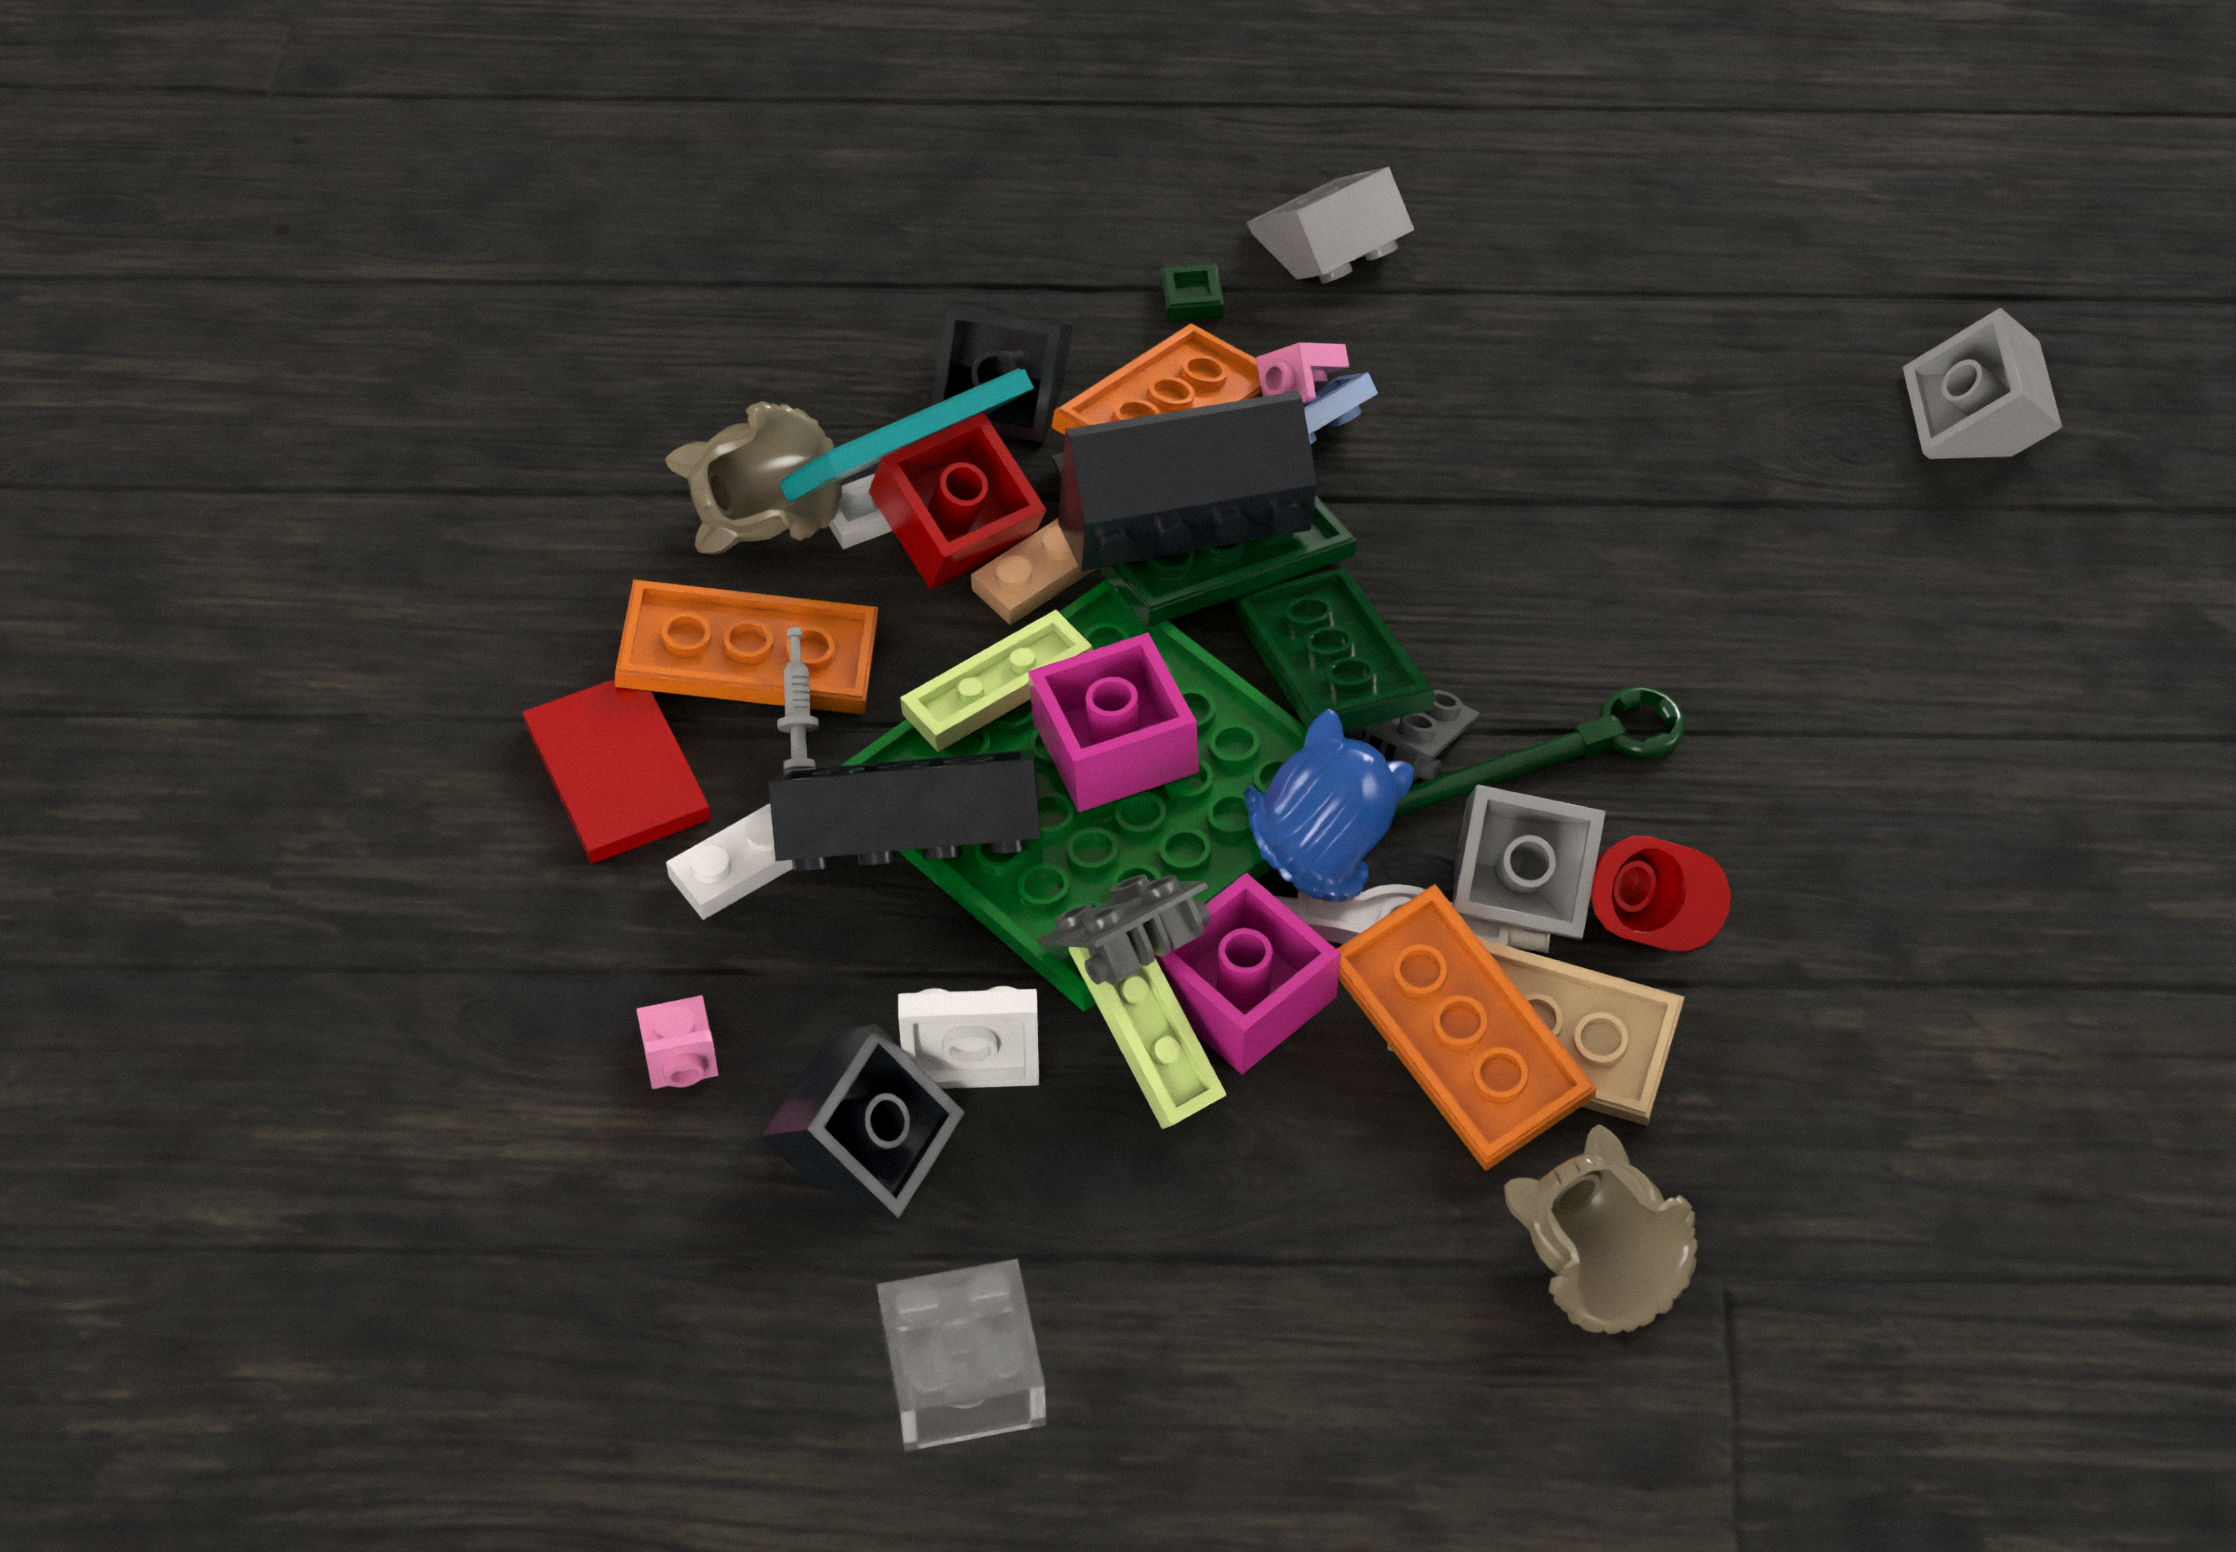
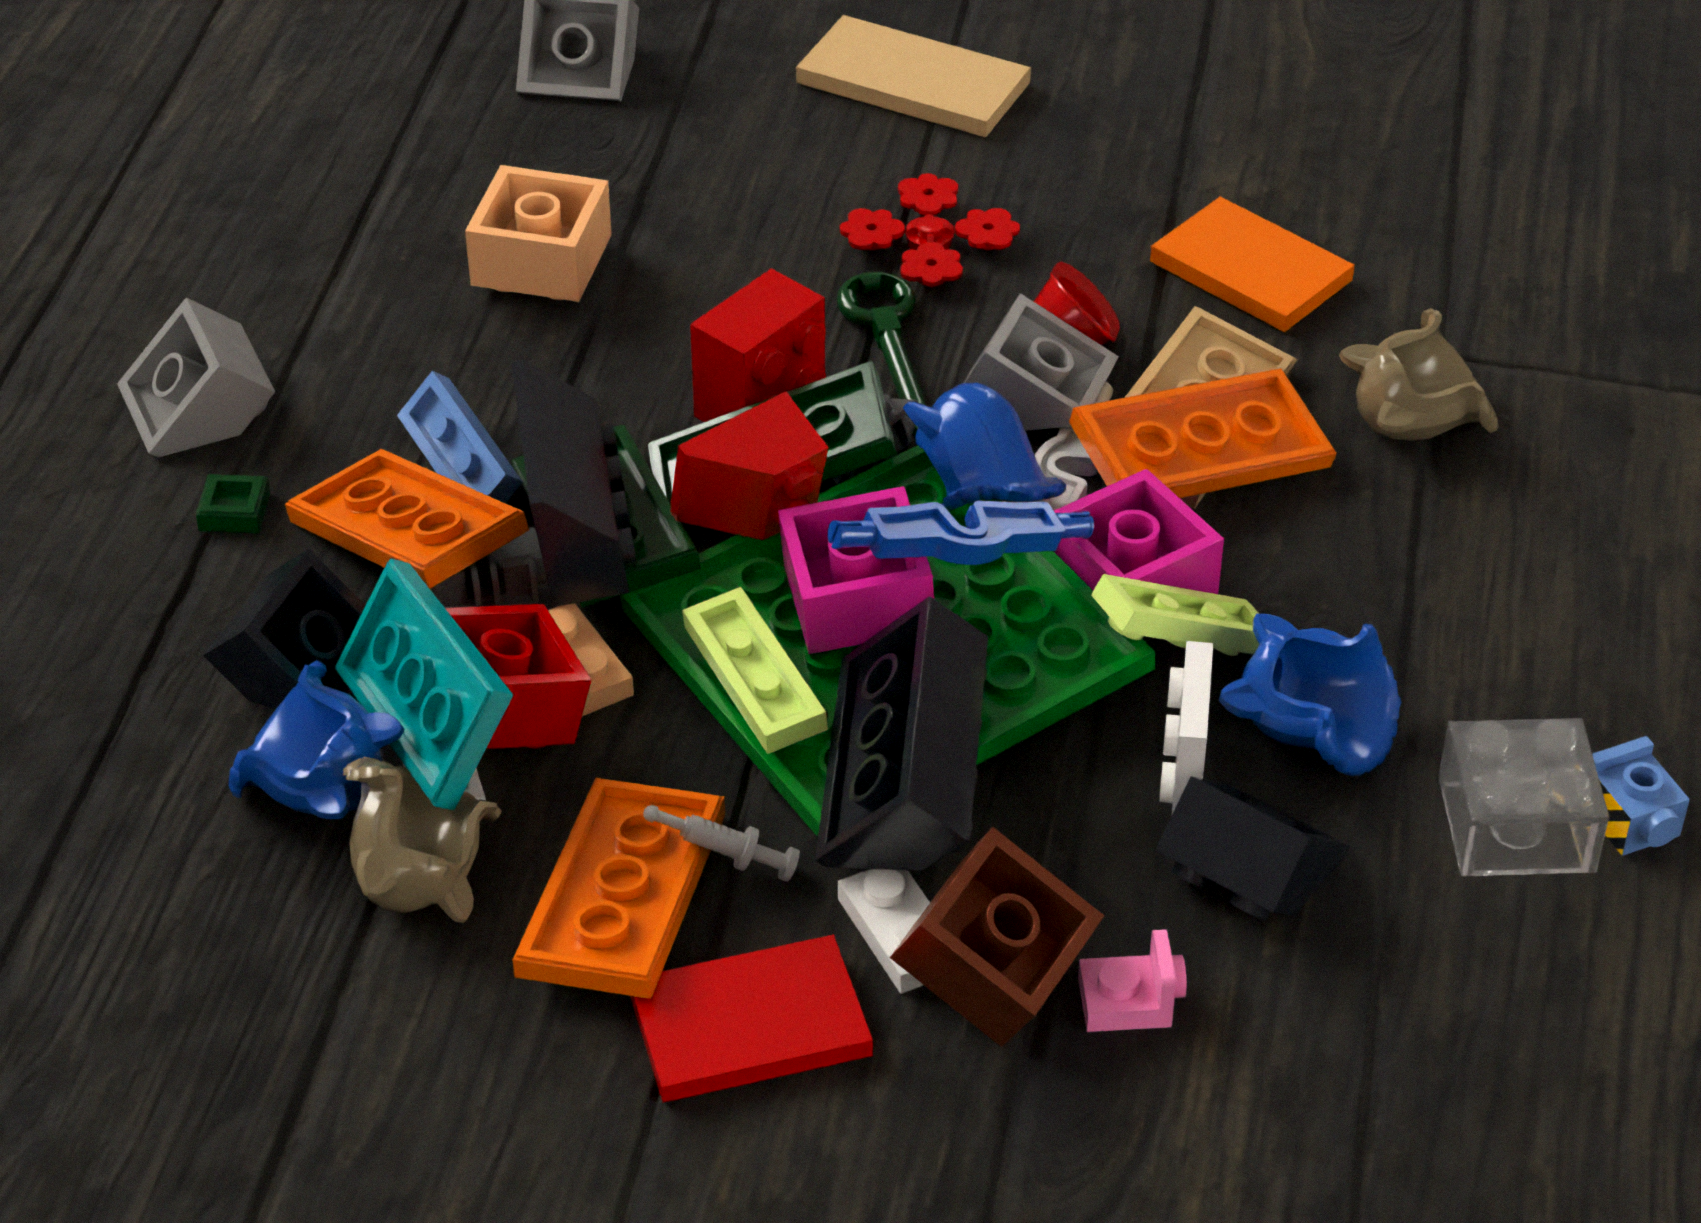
camera: 80 degrees left, 10 degrees down
dark grey hinge [1037,874,1211,985] -> none
bright pink bracket [1256,343,1349,405] -> none
none -> blue hair [228,660,405,819]
none -> light nougat brick [465,165,612,302]
none -> red slope [670,391,829,540]
none -> red brick [690,268,826,422]
none -> tan tile [796,15,1031,137]
none -> blue piece [828,500,1094,565]
none -> red plant [840,173,1020,287]
none -> copper brick [889,827,1104,1047]
none -> orange tile [1150,196,1355,332]
none -> blue hair [1219,613,1402,776]
none -> medium blue brick [1578,736,1690,856]

